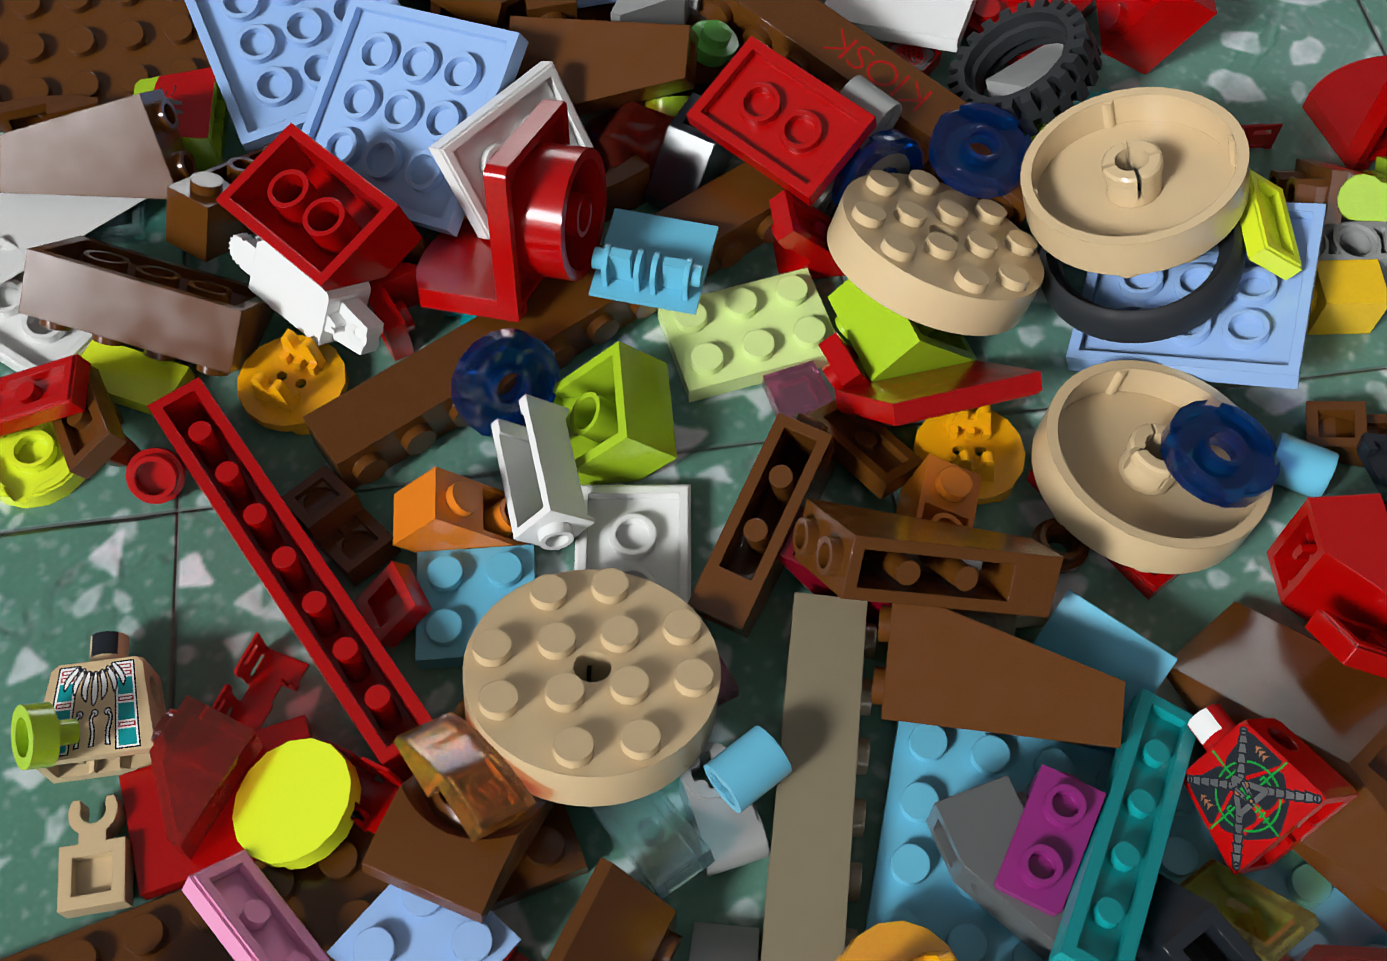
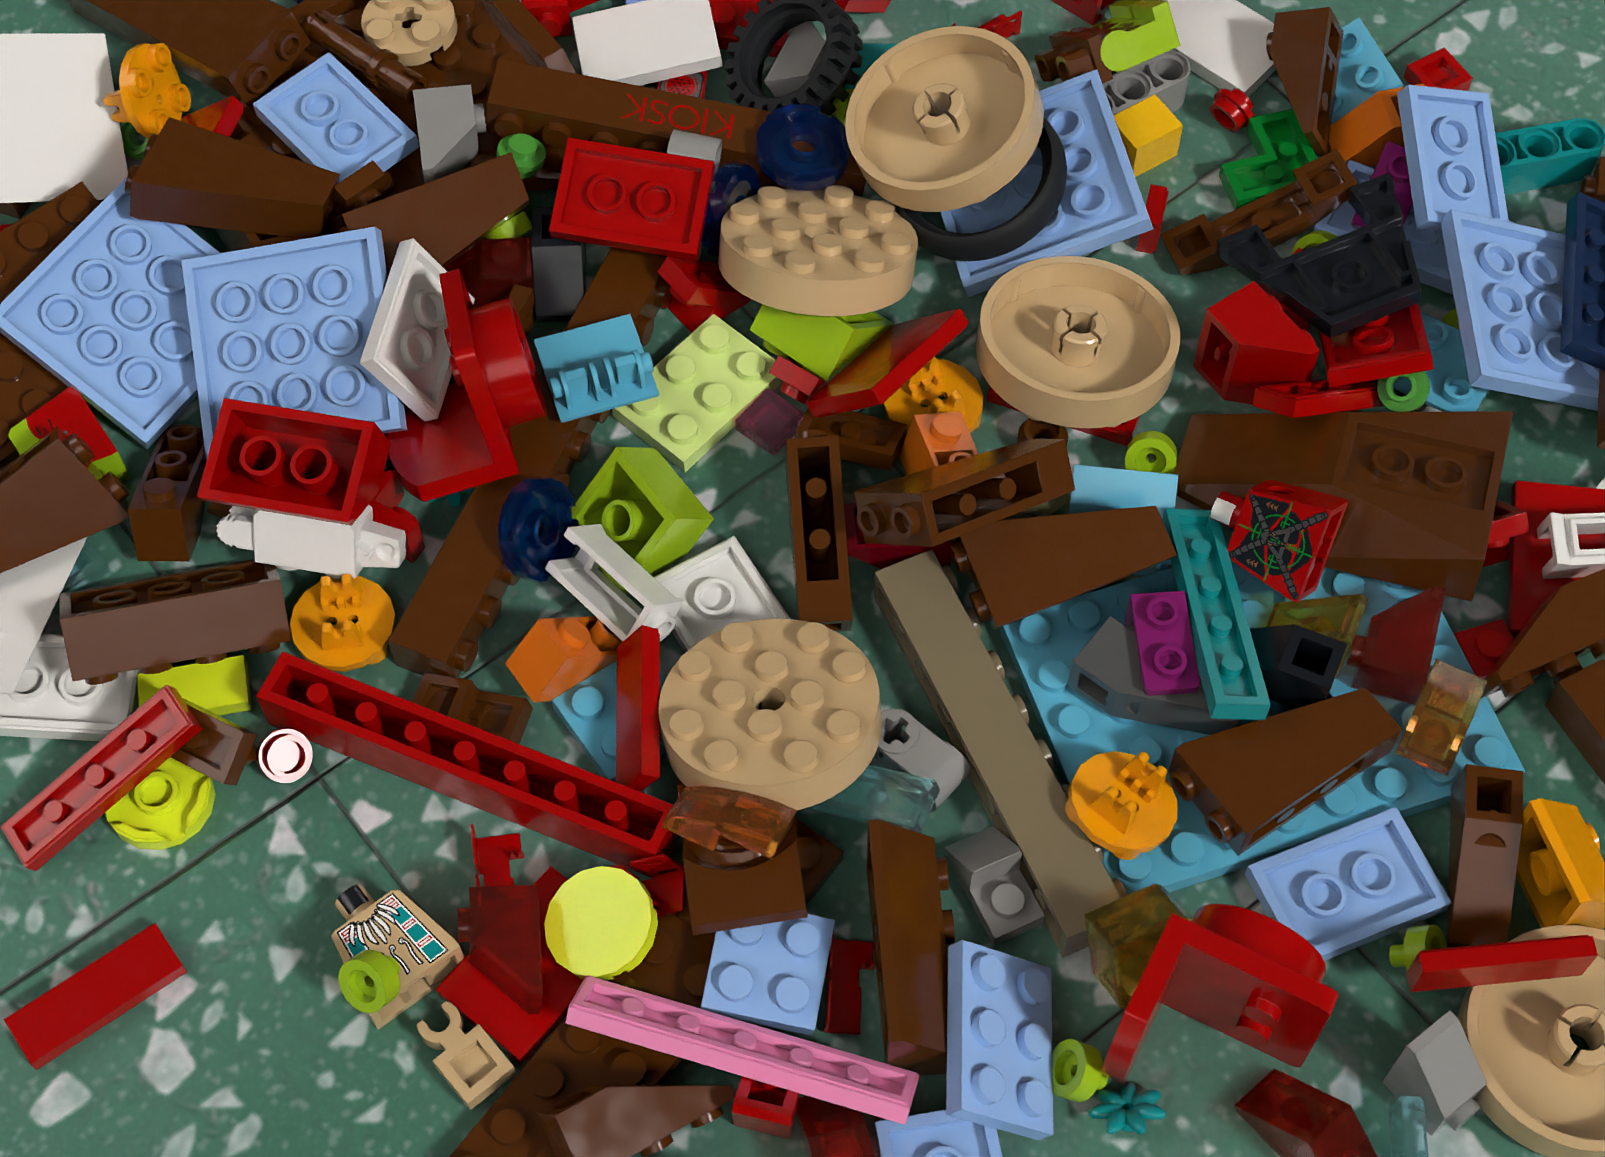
camera: 30 degrees left, 0 degrees up
red tile [355,561,432,648] -> none
medium azure piece [704,725,792,813] -> none
clear blue tile [1160,400,1280,508] -> none
neon yellow tile [1239,169,1302,281] -> none
medium azure piece [1269,432,1339,497] -> none
none -> red tile [616,625,660,792]
none -> lime tile [1125,431,1177,474]
none -> red tile [1136,184,1169,254]

